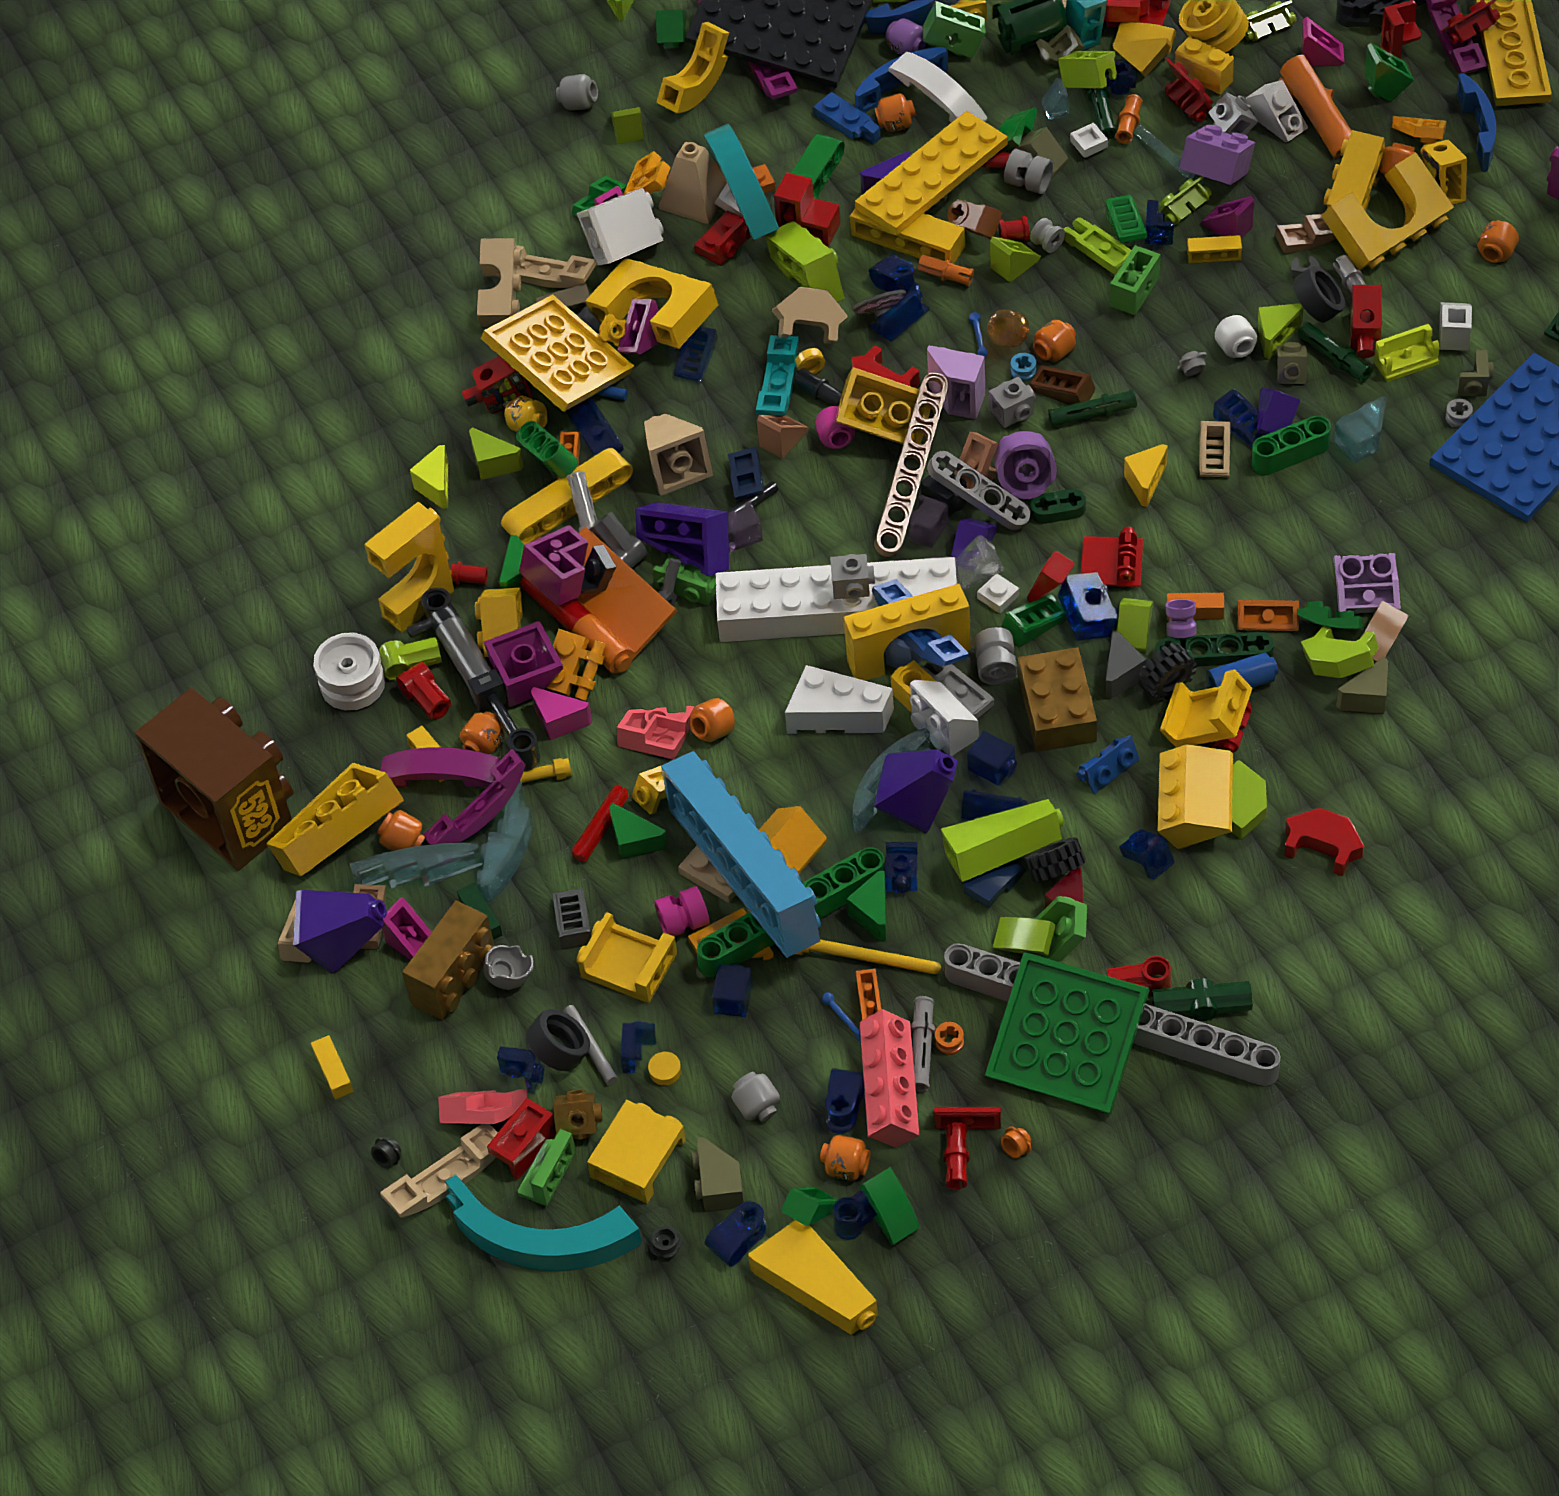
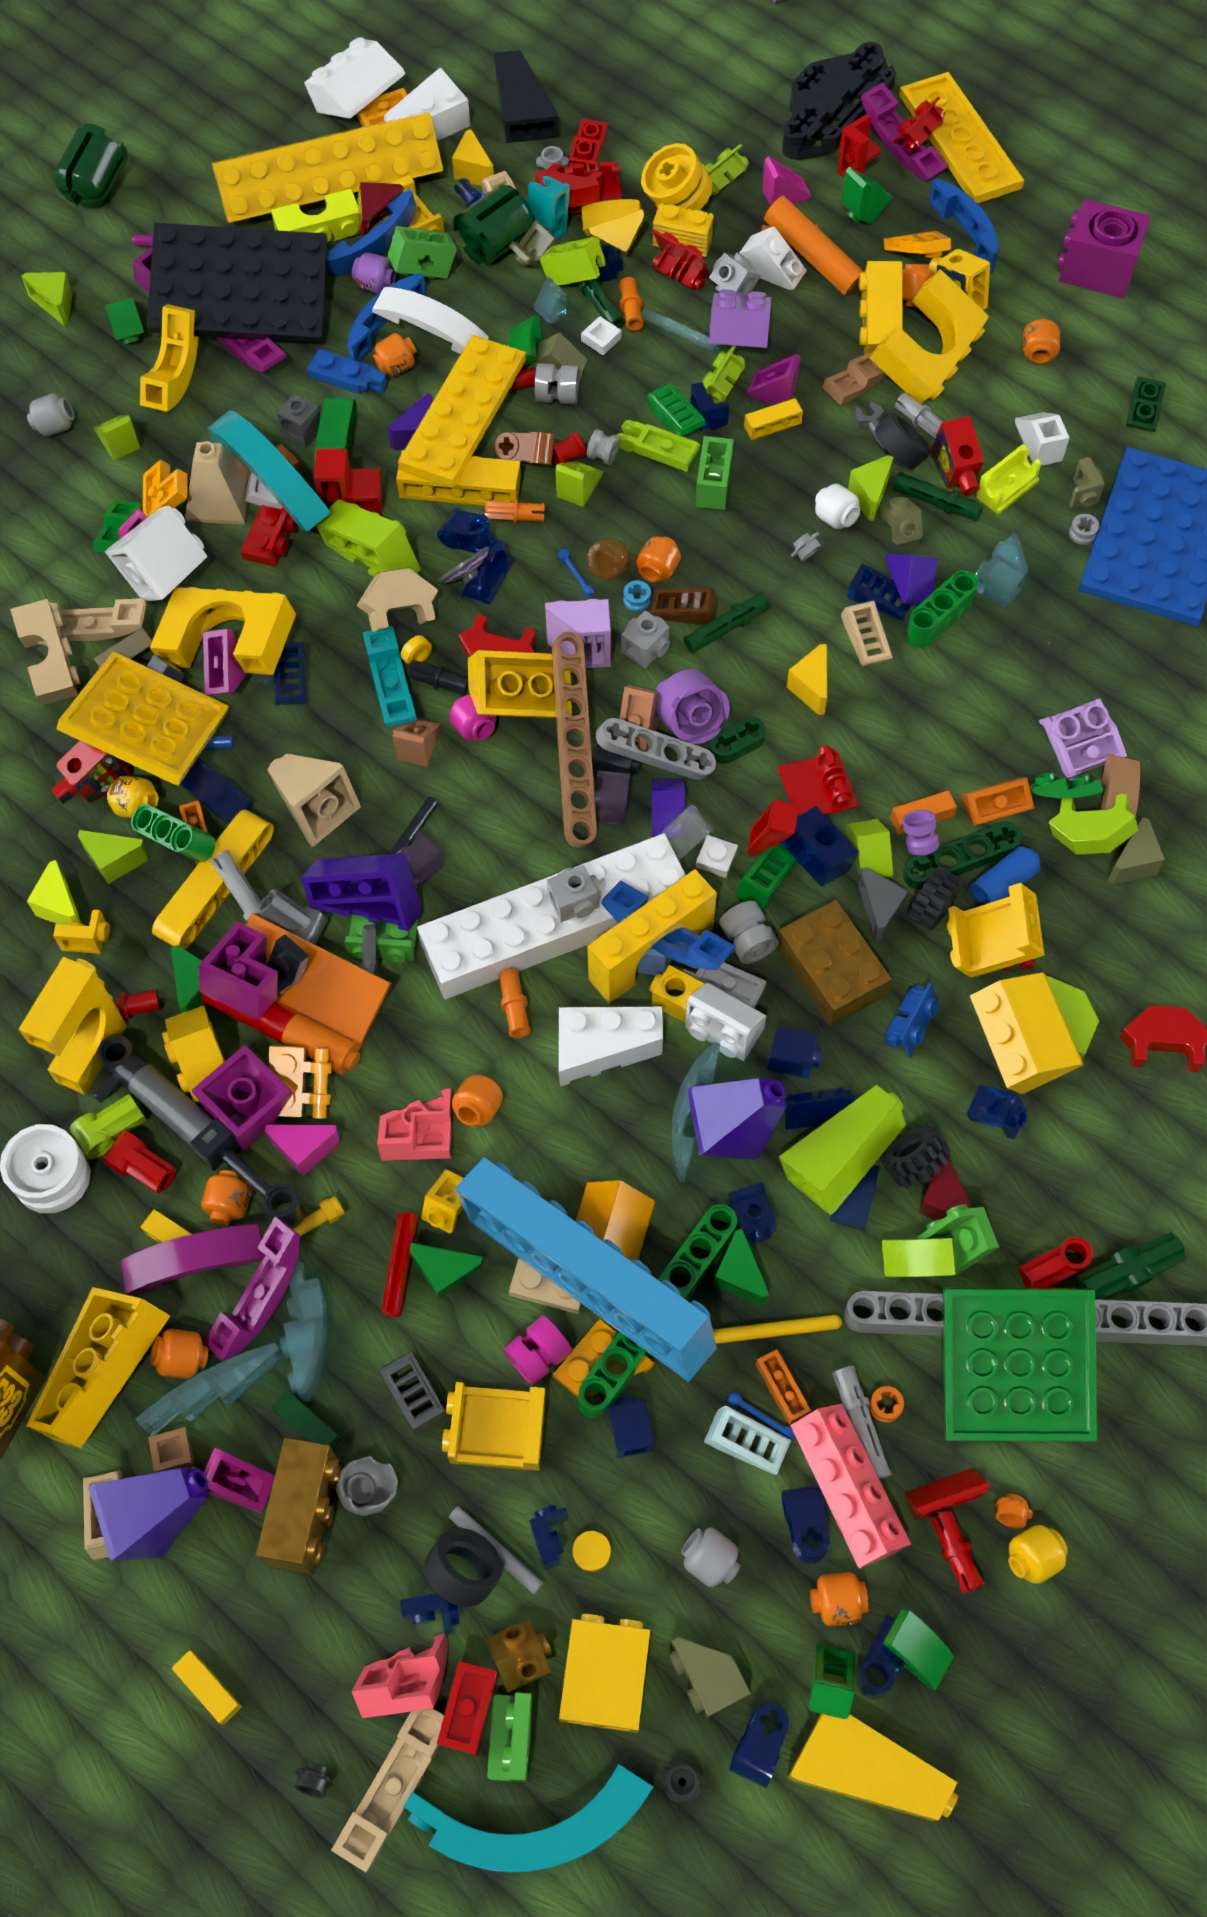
camera: 25 degrees left, 10 degrees up
yellow plate [599,314,626,347] -> none
dark blue slope [728,447,764,500] -> none
none -> yellow bracket [53,910,110,954]
none -> dark grey brick [277,394,321,448]
none -> orange pin [498,968,531,1038]
none -> light aqua slope [704,1406,791,1475]
none -> yellow head [1008,1525,1067,1584]

